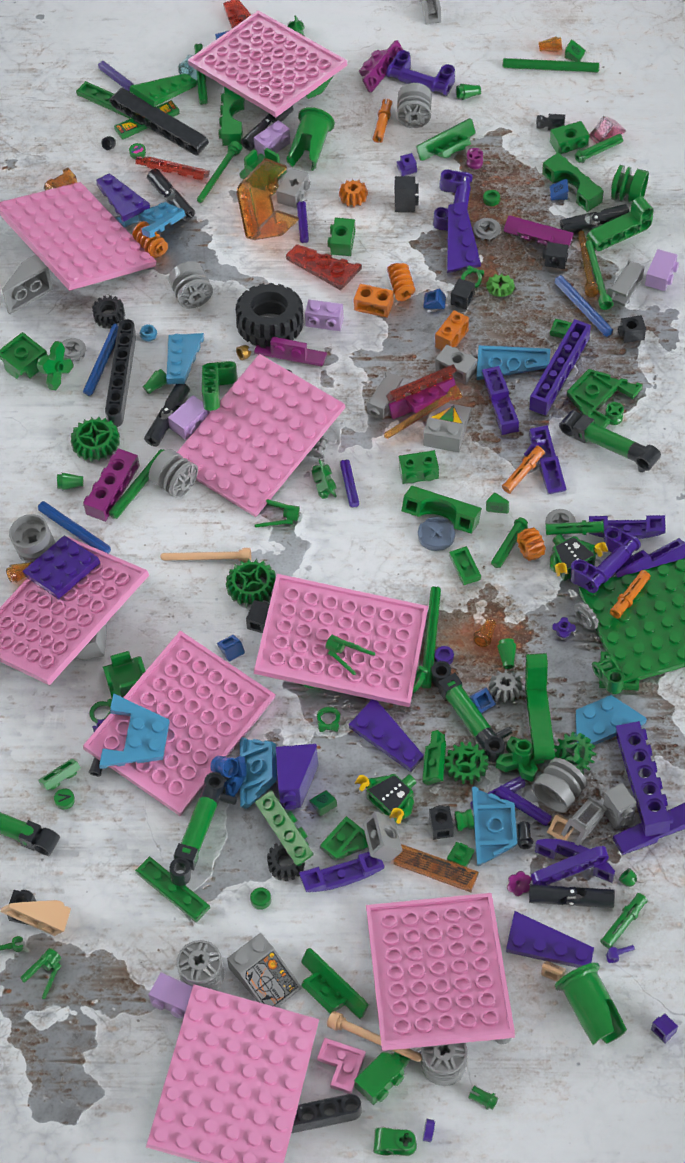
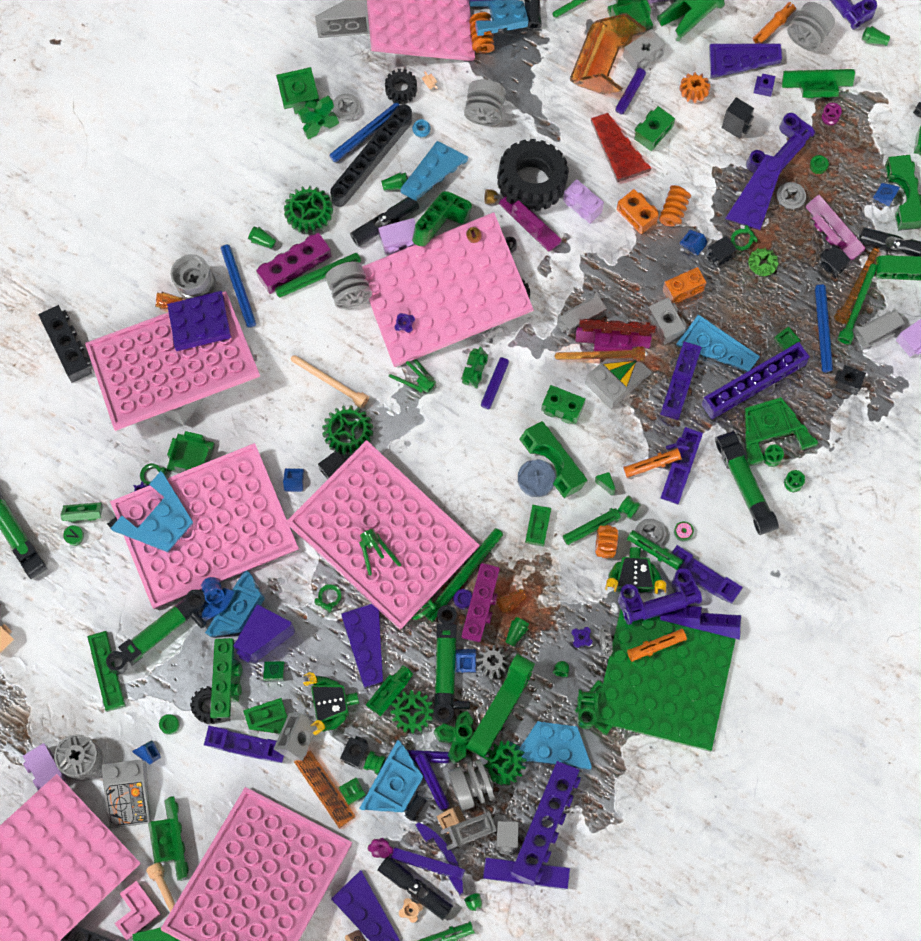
camera: 30 degrees right, 15 degrees up
none -> blue slope [132,740,161,765]
none -> dark purple plate [394,313,415,333]
none -> light nougat plate [399,898,423,923]
none -> light nougat plate [422,72,437,90]
none -> magenta bracket [461,563,500,643]
none -> pearl gold hinge [466,227,482,243]
none -> green hinge [553,661,570,677]
none -> green wheel [618,495,641,519]
none -> tile [674,521,694,542]
none -> dark purple wing [709,44,782,79]
none -> green wheel [784,470,805,493]

